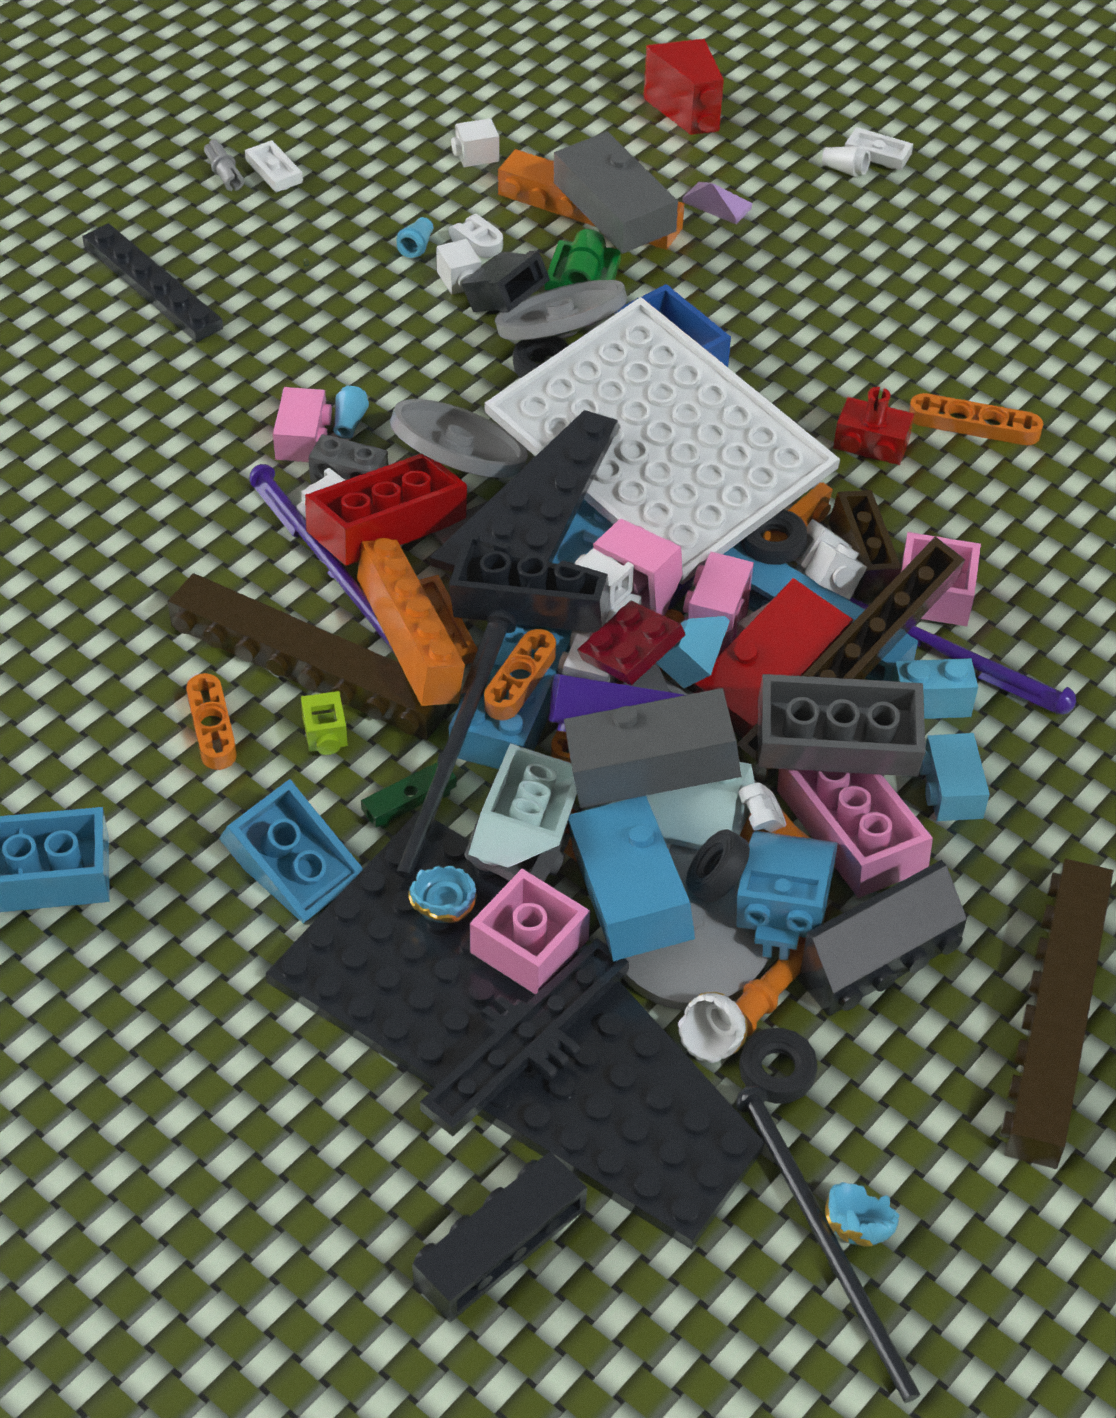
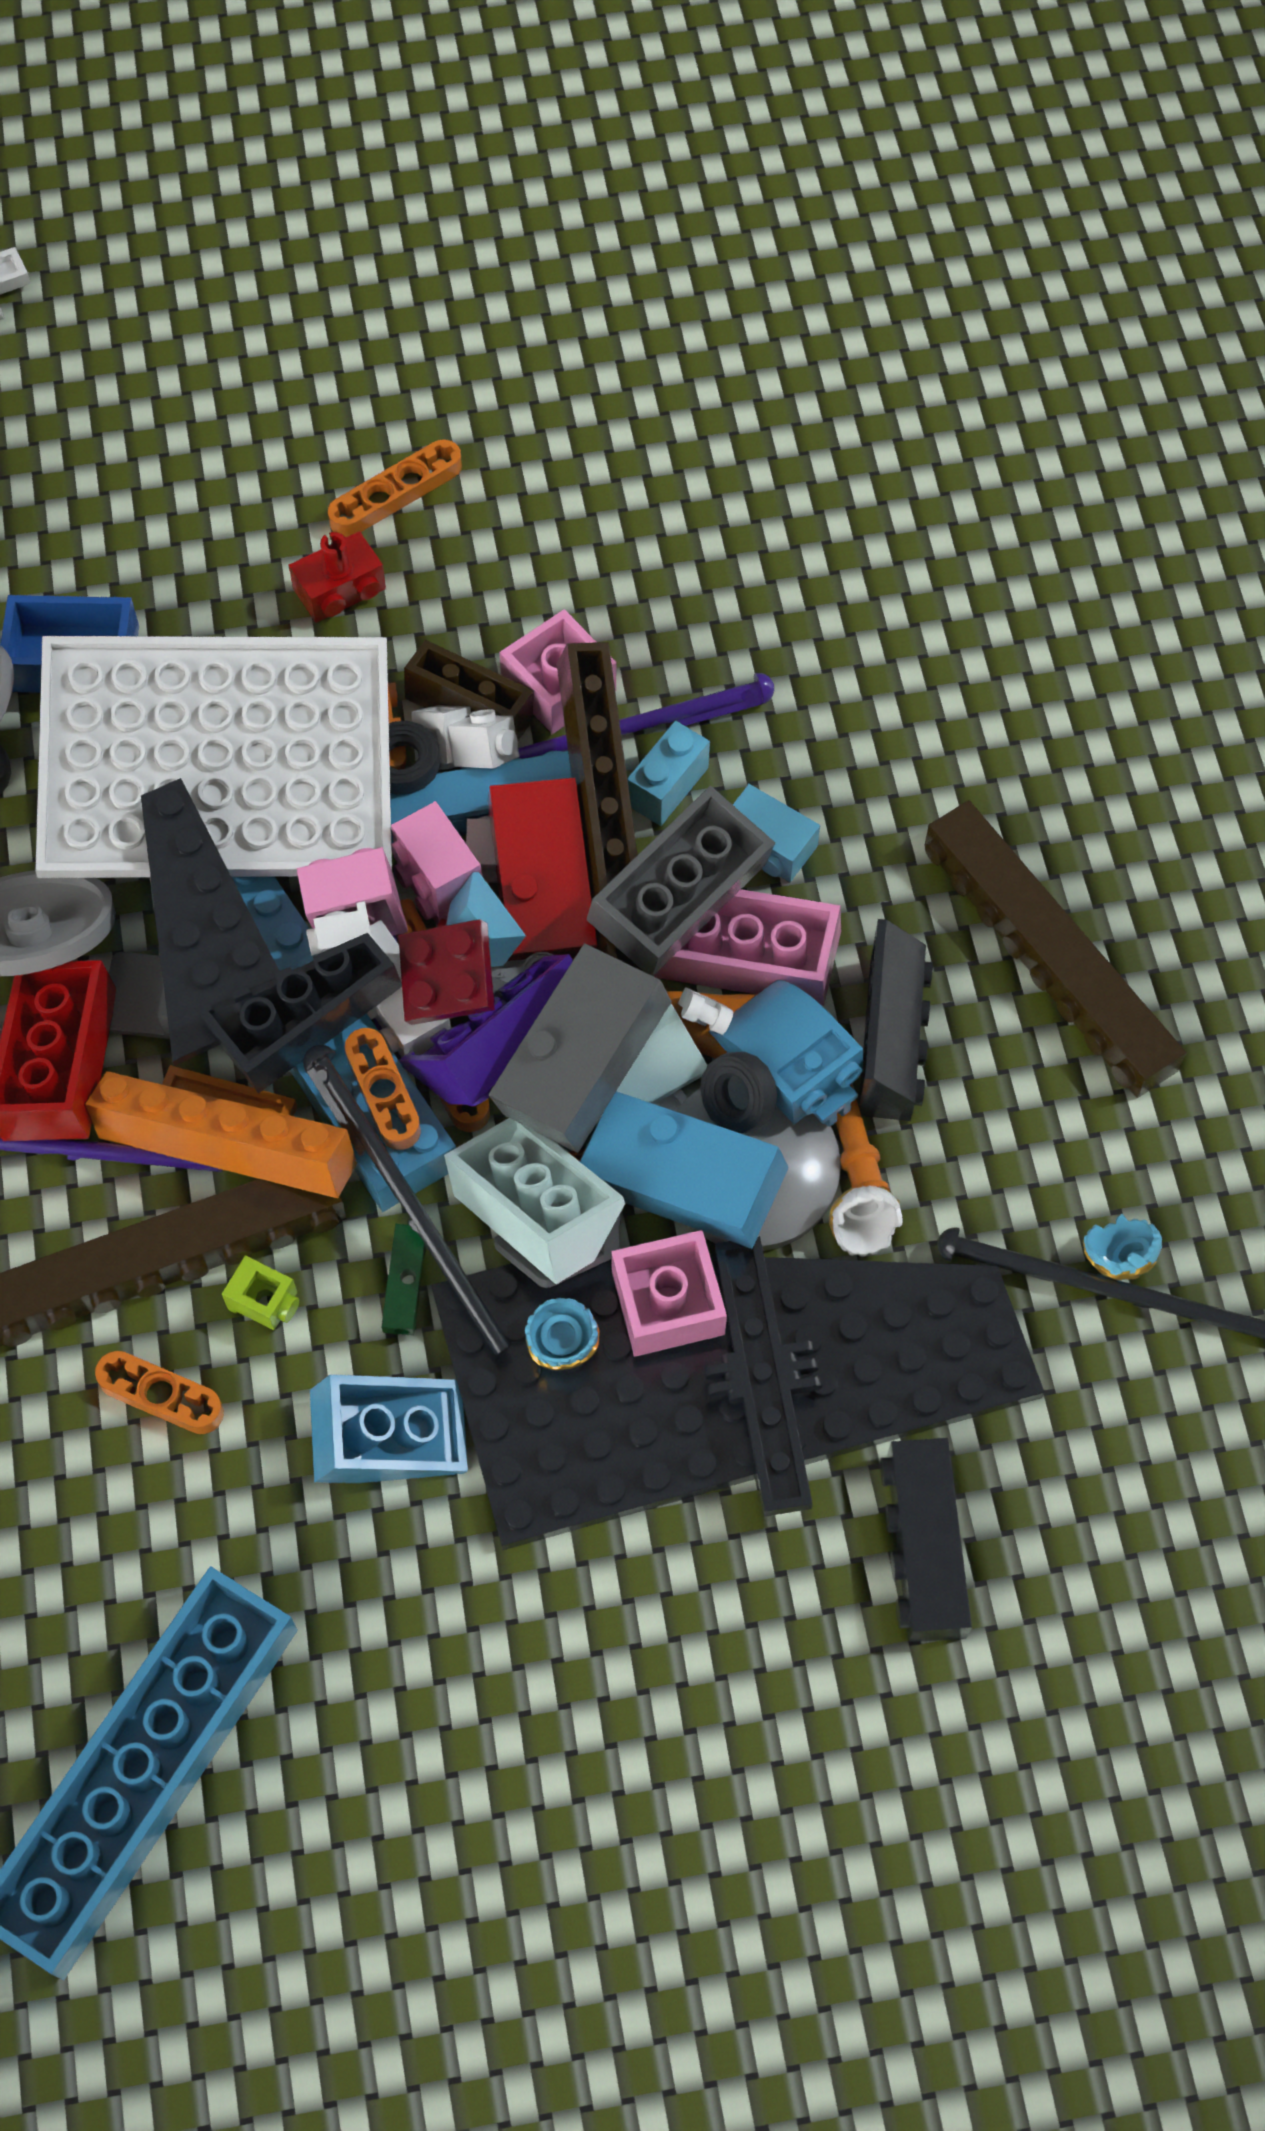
camera: 50 degrees left, 15 degrees up
black tyre [739,1028,818,1104] -> none

